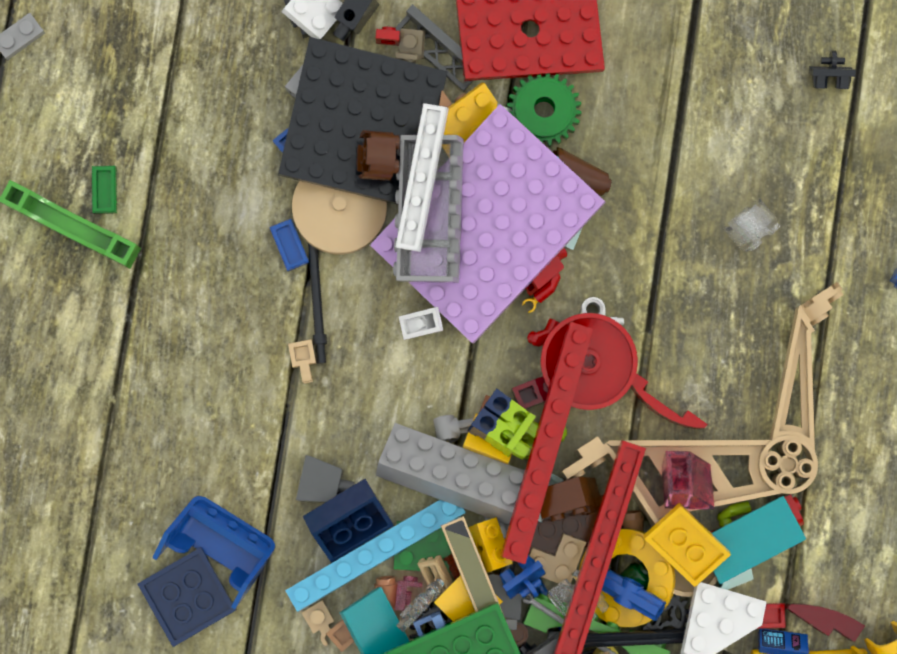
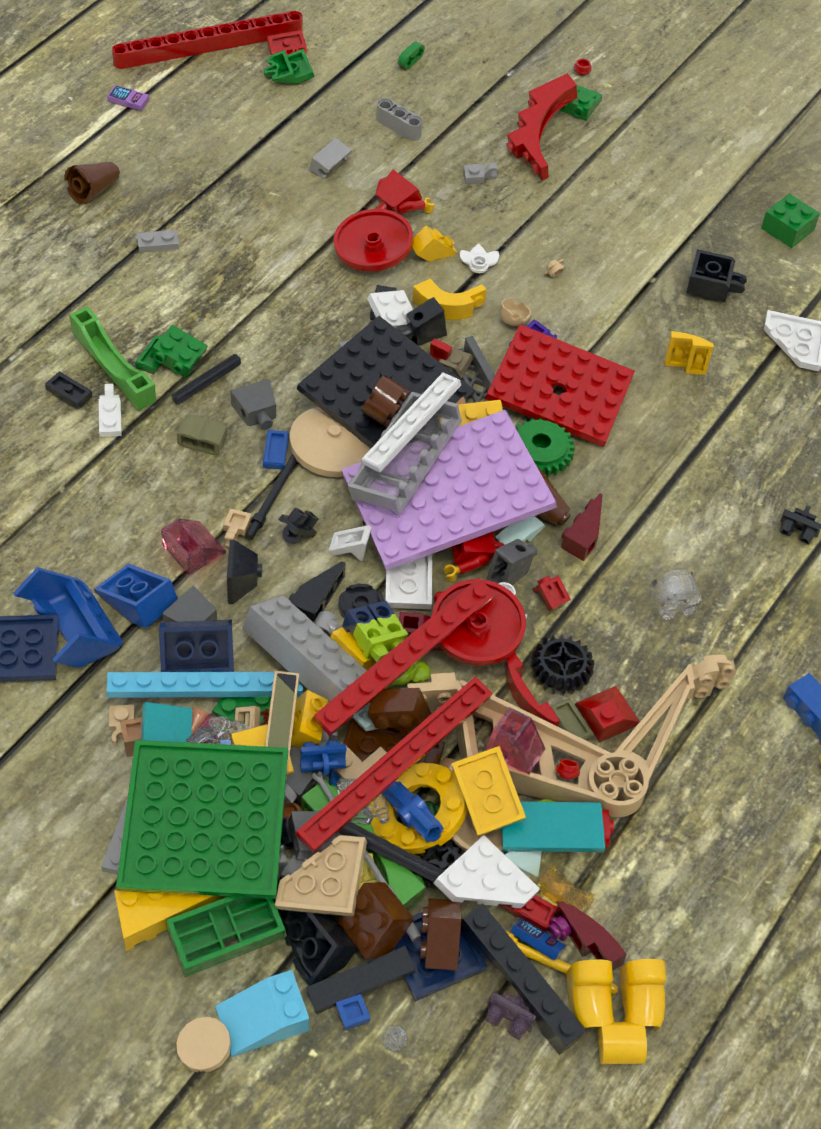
camera: 20 degrees right, 30 degrees down
none -> black plate [45,371,93,409]
none -> blue slope [94,563,178,628]
none -> white hinge [99,384,122,437]
none -> green plate [150,325,208,378]
none -> clear pink slope [161,518,226,575]
none -> black axle [172,354,241,404]
none -> olive brick [177,415,227,455]
none -> black slope [227,540,263,604]
none -> dark grey torso [230,379,276,430]
none -> black hips [278,508,319,544]
none -> black slope [289,561,346,623]
none -> black tile [338,583,384,619]
none -> white plate [385,554,432,609]
none -> dark grey torso [487,539,537,585]
none -> black gear [530,634,595,695]
none -> red bracket [533,575,571,611]
none -> clear yellow hinge [537,865,595,913]
none -> magenta plate [548,916,571,941]
none -> olive tile [551,698,594,741]
none -> red plate [555,759,580,780]
none -> dark red slope [561,493,603,561]
none -> red slope [575,686,640,743]

